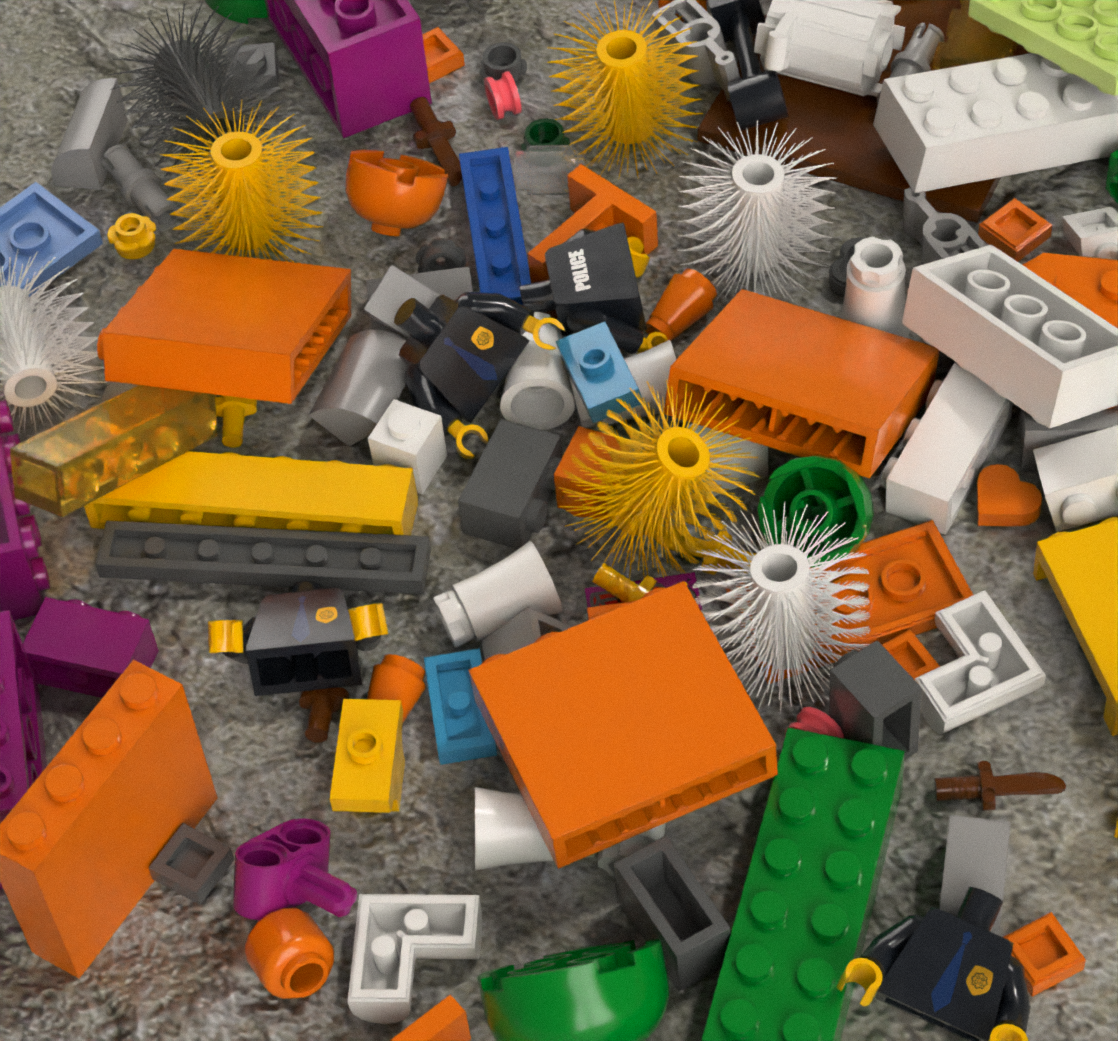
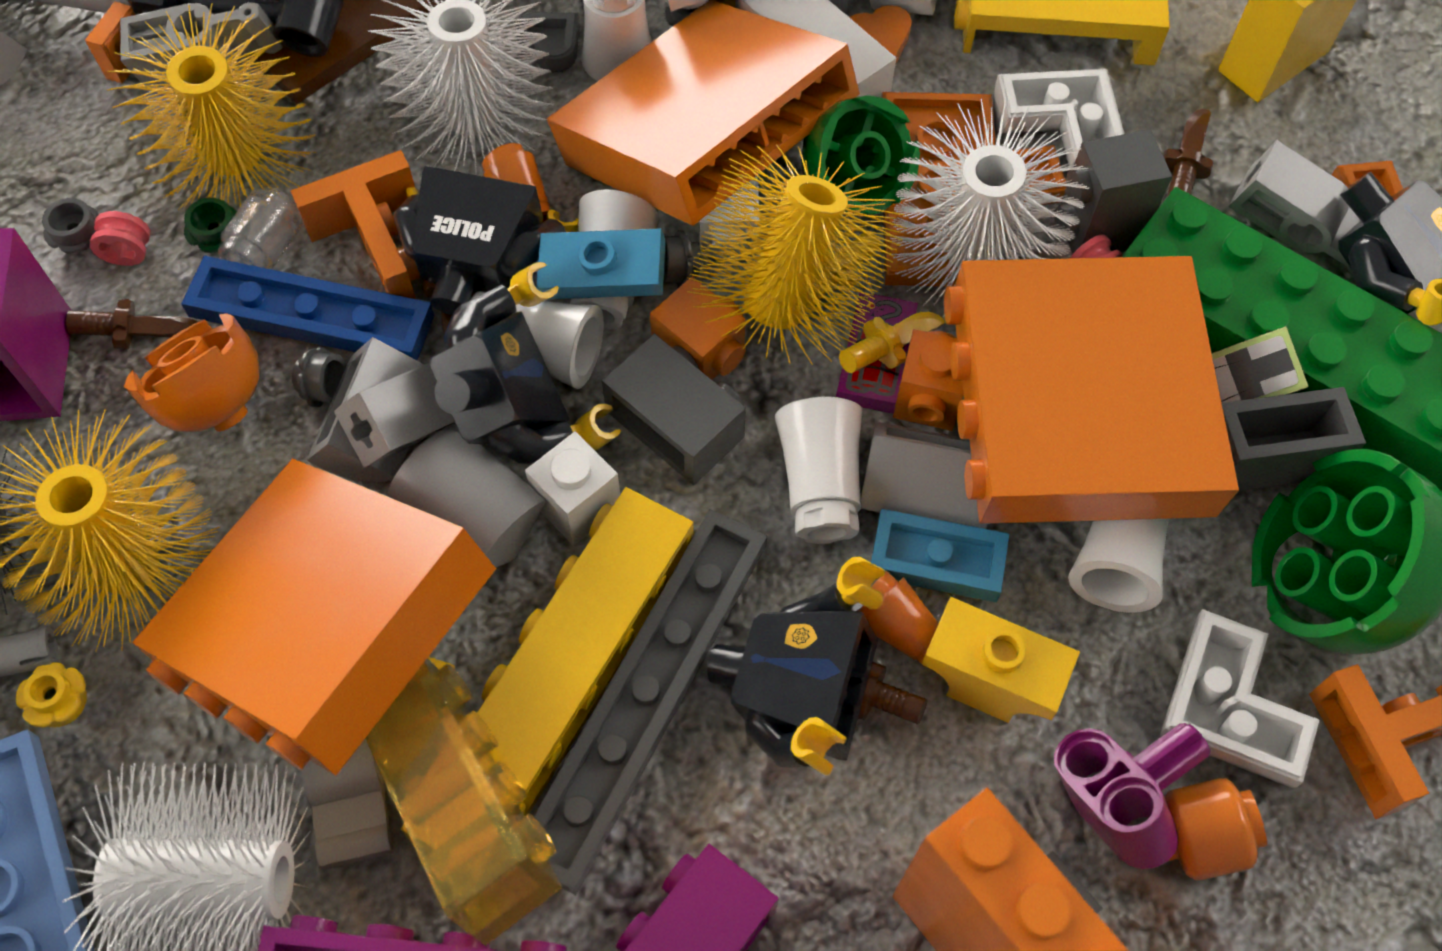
camera: 75 degrees left, 10 degrees up
none -> slope [1212,327,1309,403]

